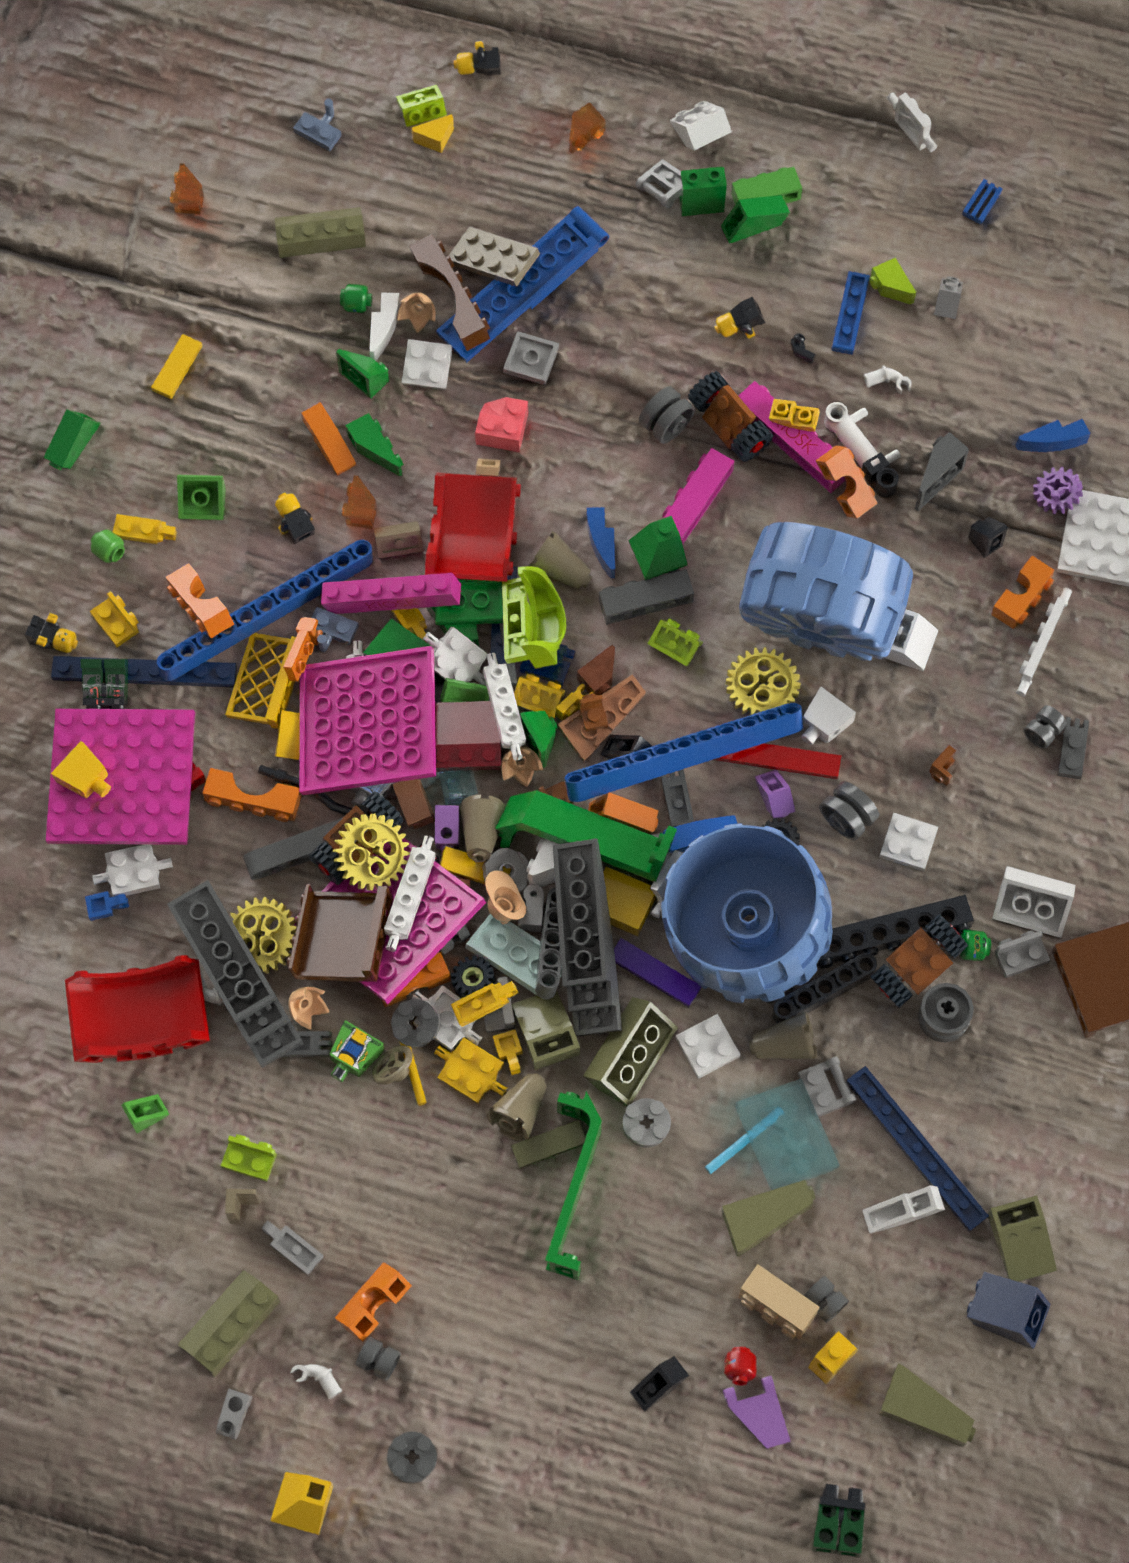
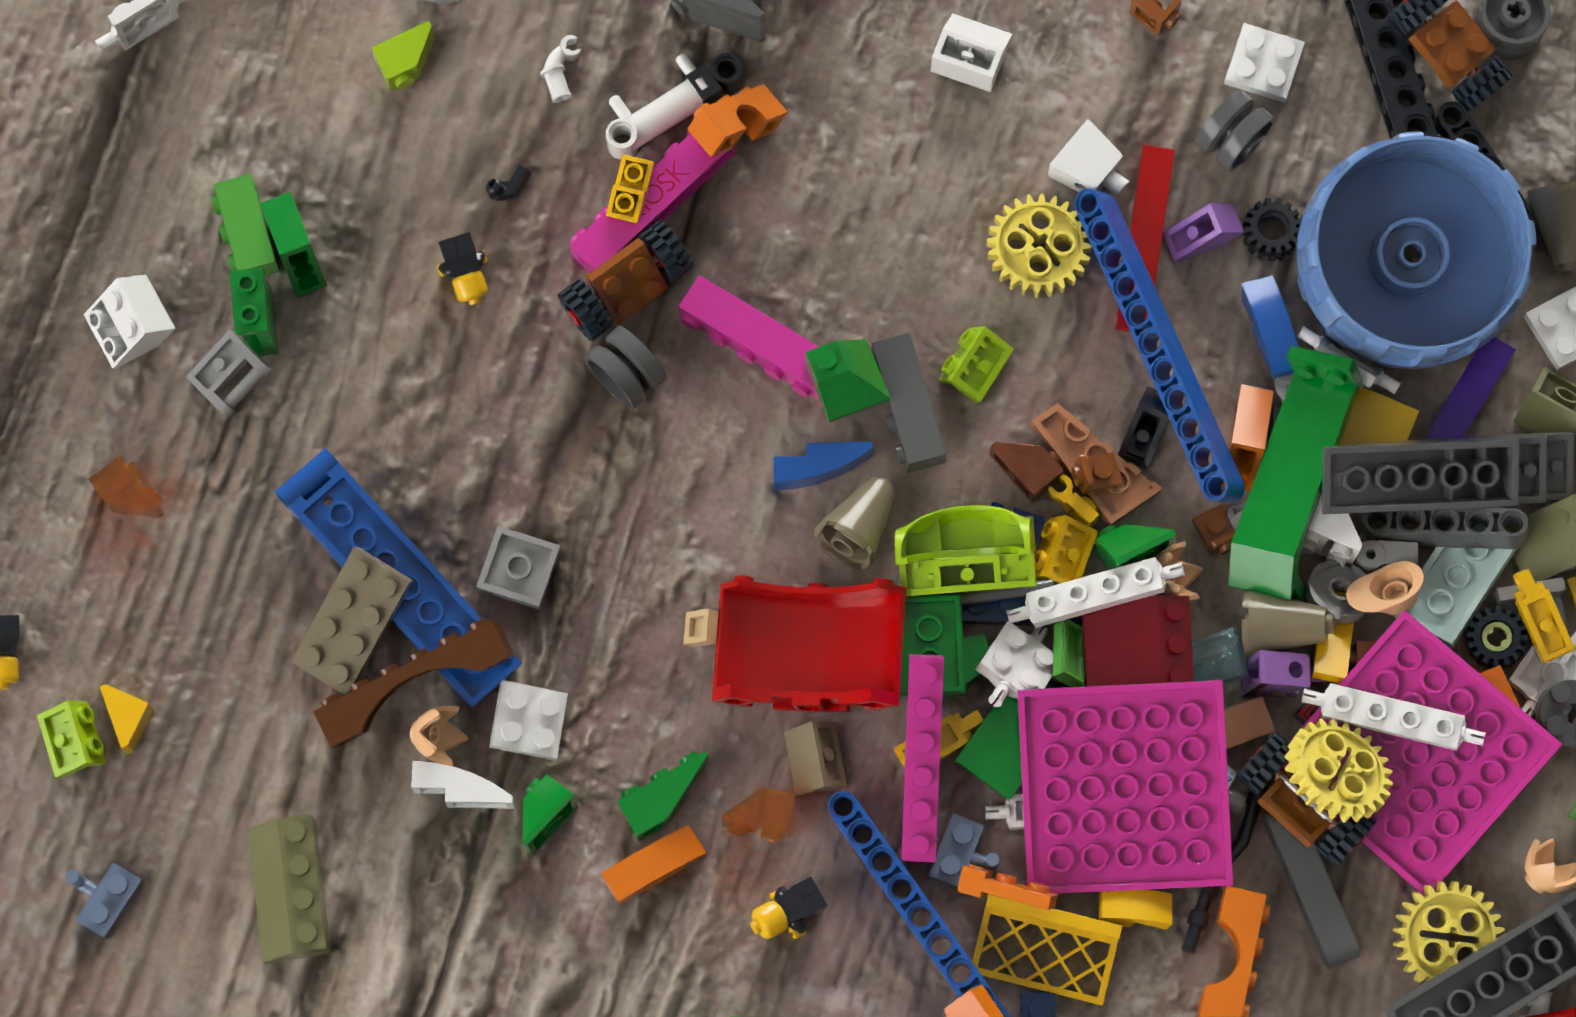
camera: 90 degrees left, 5 degrees up
panel [287,884,393,982] -> none
green head [340,284,373,314] -> none
coral slope [475,397,528,452] -> none
dark grey hinge [660,769,694,827] -> none
medium blue wheel [739,522,913,661] -> none
blue tile [831,271,870,355] -> none

